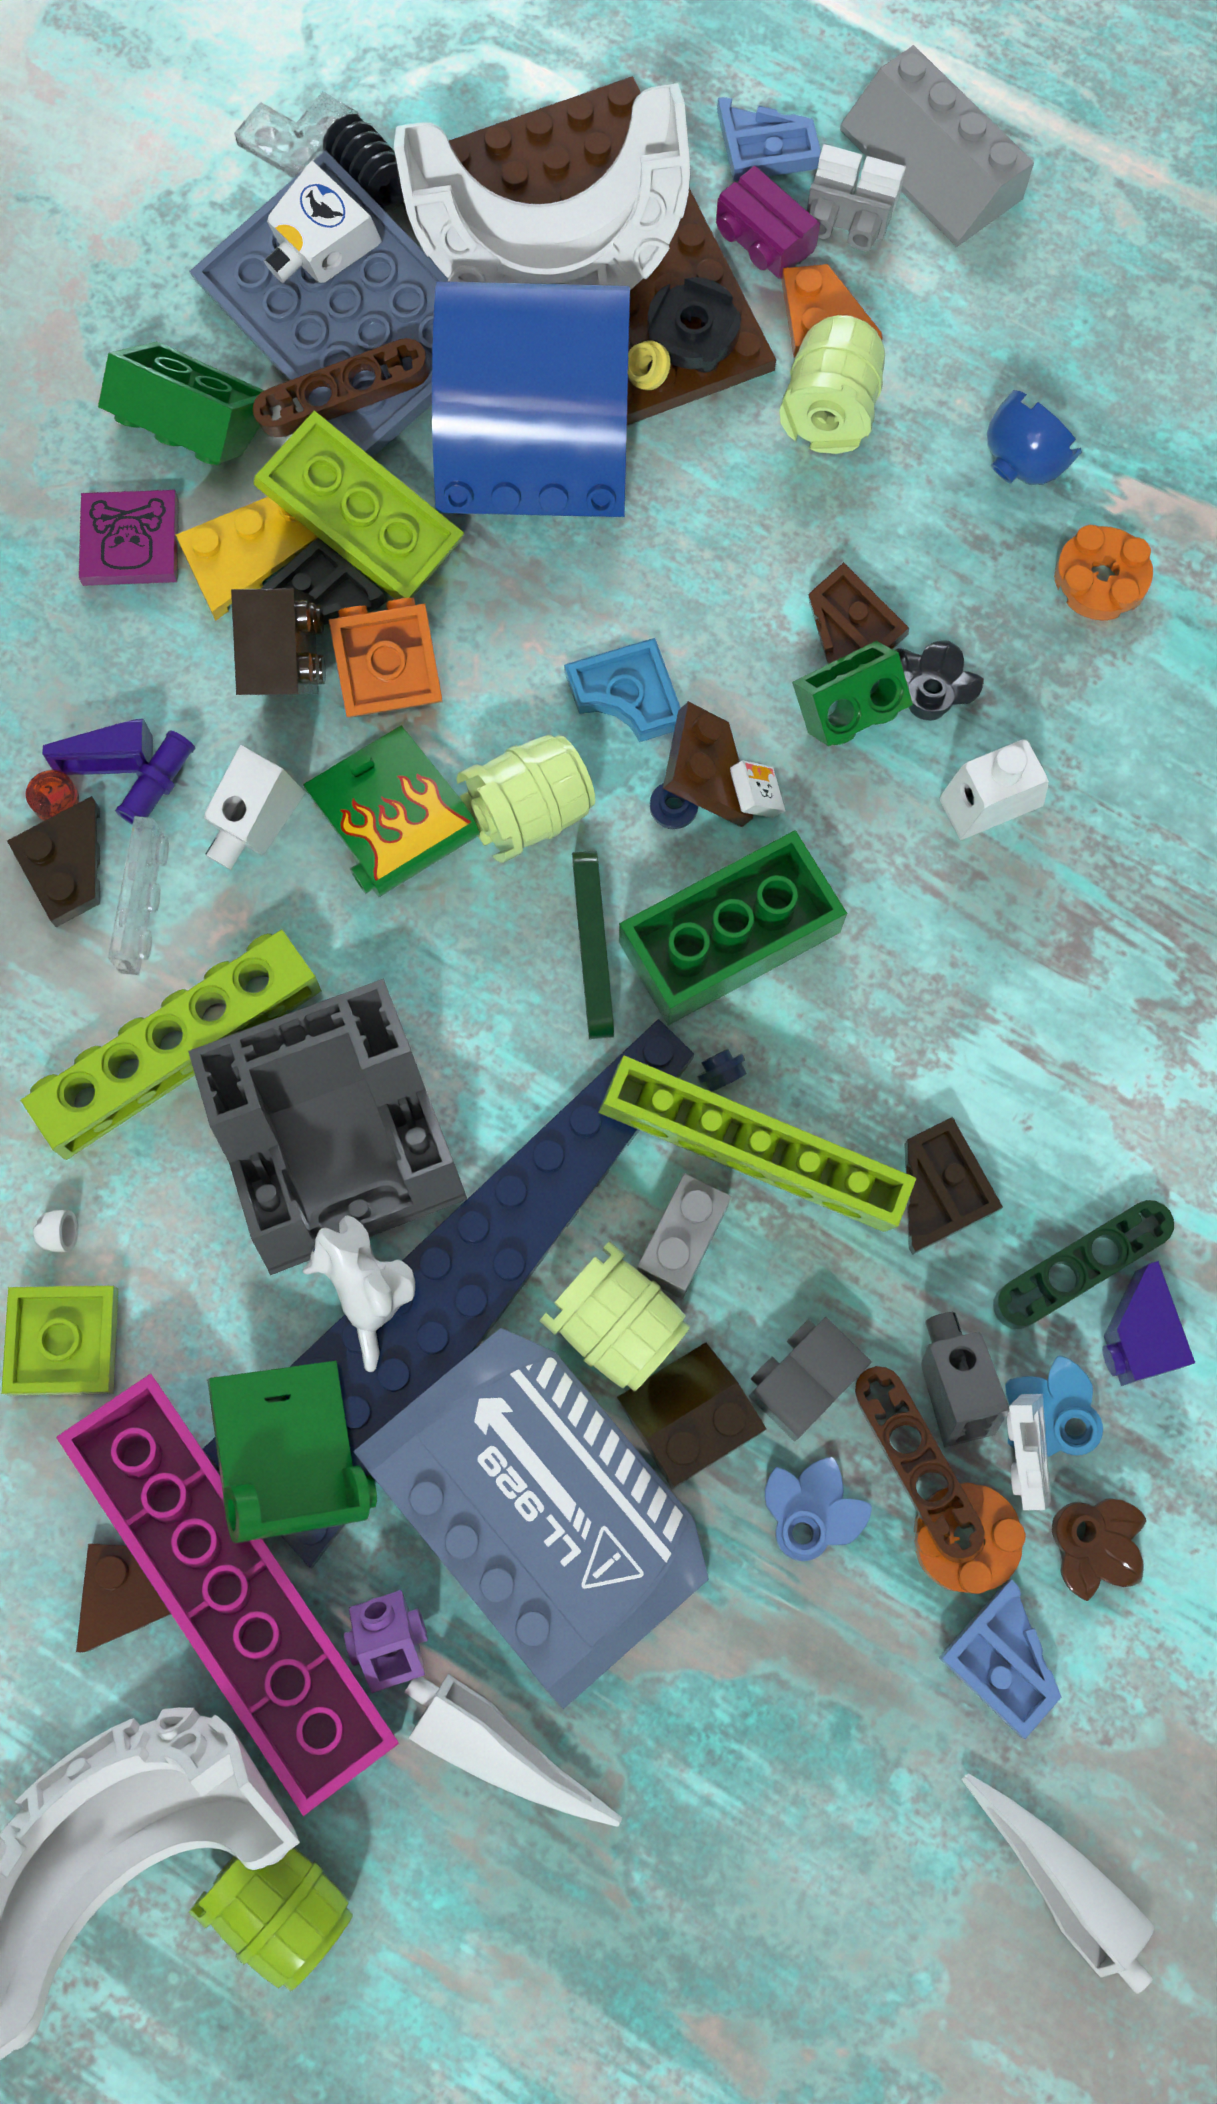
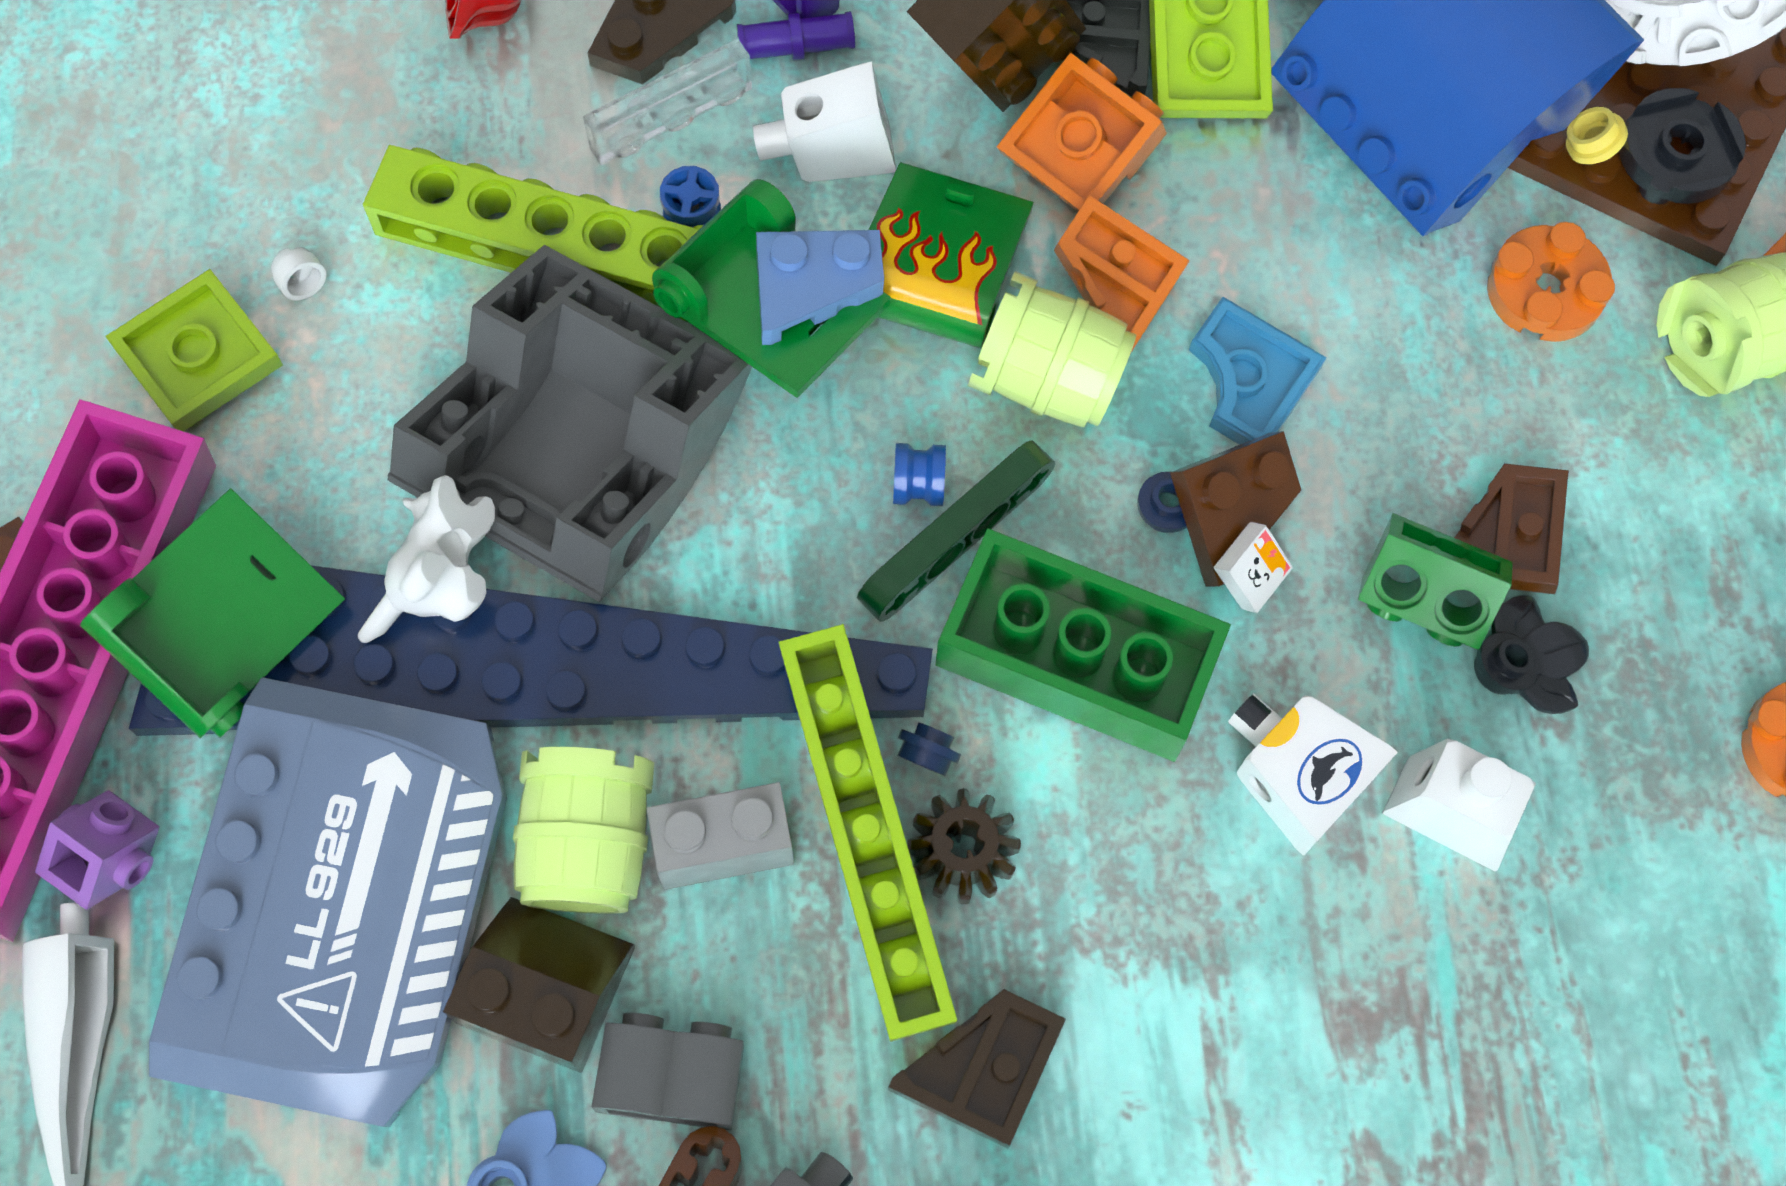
camera: 50 degrees right, 5 degrees down
none -> green door [652,179,891,398]
none -> blue wheel [660,166,721,227]
none -> medium blue wing [756,230,884,345]
none -> blue wheel [893,443,946,506]
none -> dark brown gear [907,788,1021,904]
none -> orange wing [1054,195,1190,354]
none -> white torso [1228,693,1398,856]
none -> orange plate [1487,222,1615,342]

